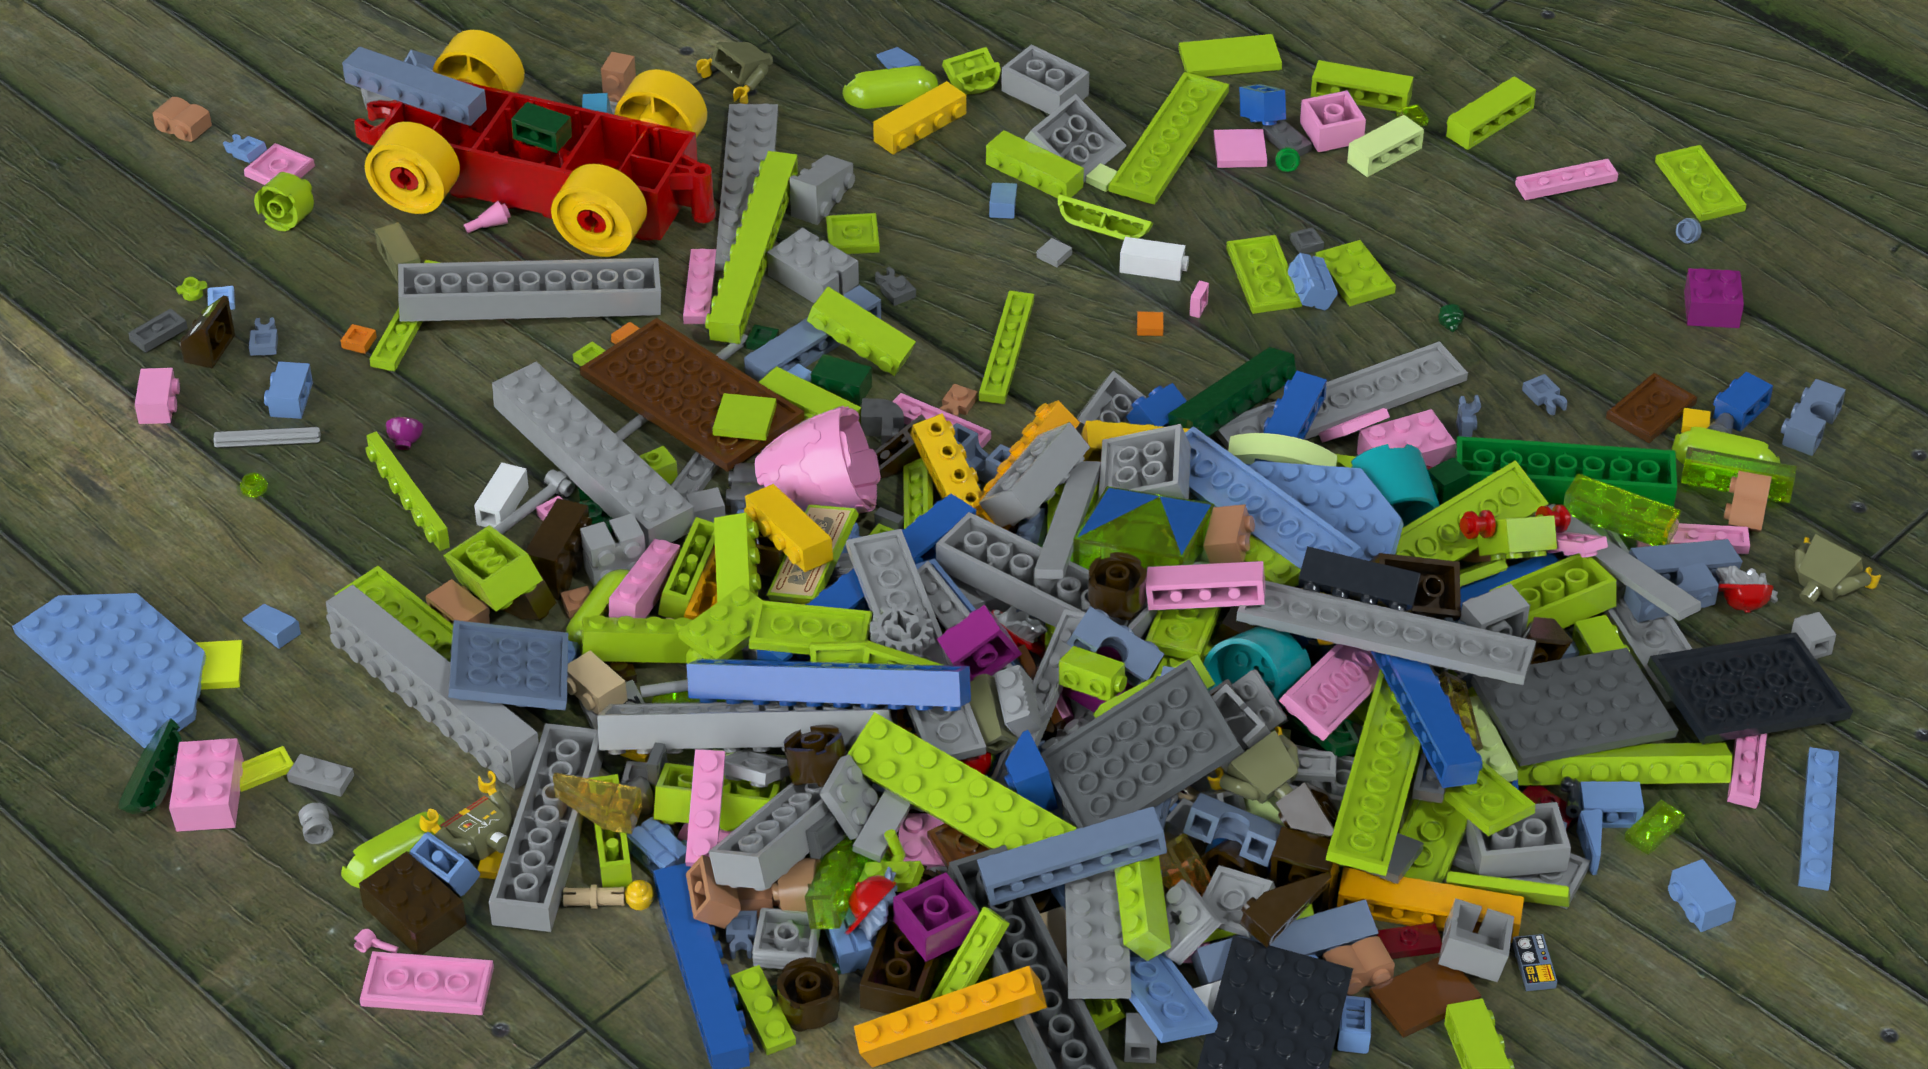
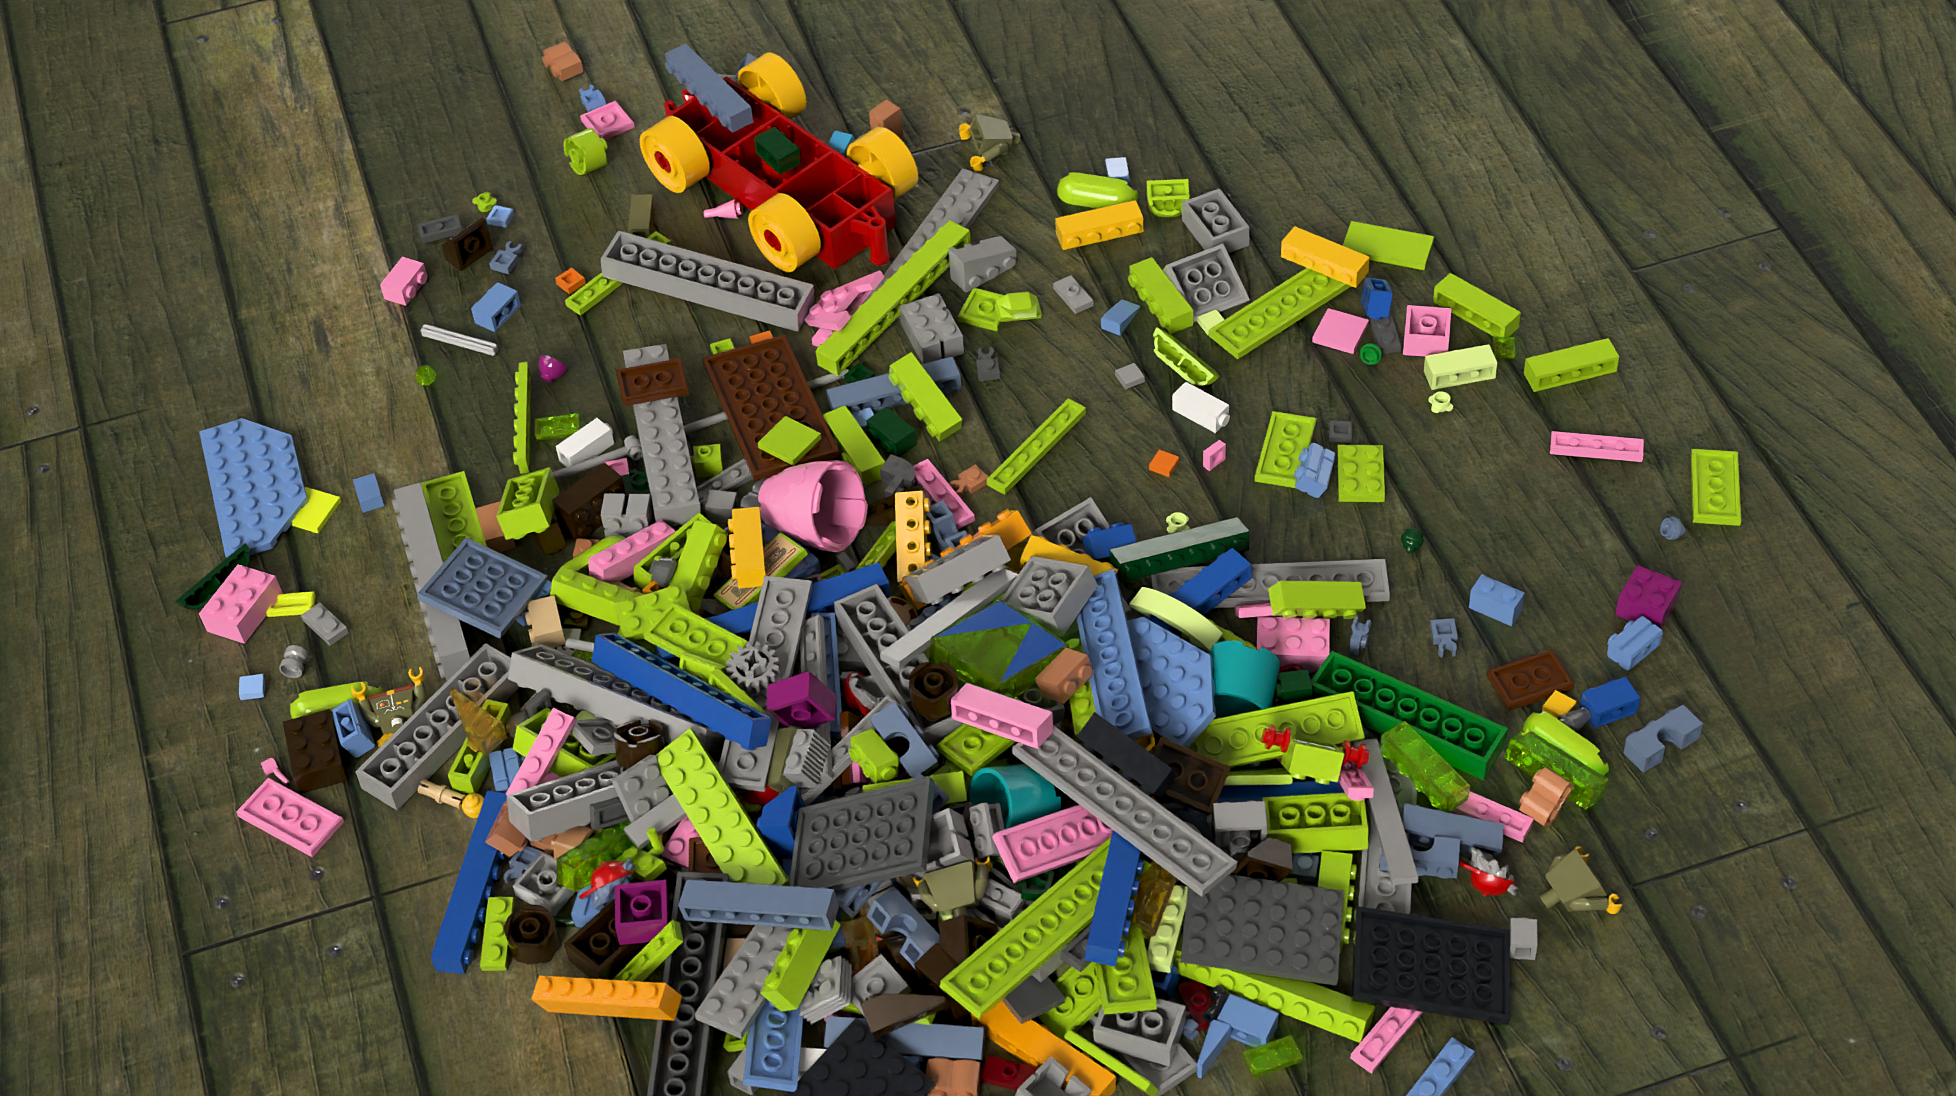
camera: 30 degrees right, 5 degrees up
none -> light blue tile [239,674,265,700]
none -> clear neon green plate [535,413,580,441]
none -> reddish brown tile [616,358,689,407]
none -> dark grey cone [649,557,677,588]
none -> bright pink wing [804,270,885,331]
none -> lime slope [995,292,1042,322]
none -> light grey plate [1053,275,1094,314]
none -> yellowish green plate [1166,512,1190,534]
none -> lime brick [1268,581,1366,619]
none -> yellow brick [1281,226,1370,288]
none -> yellowish green plate [1429,392,1453,413]
none -> medium blue brick [1469,574,1525,626]
none -> medium blue brick [1607,616,1663,671]

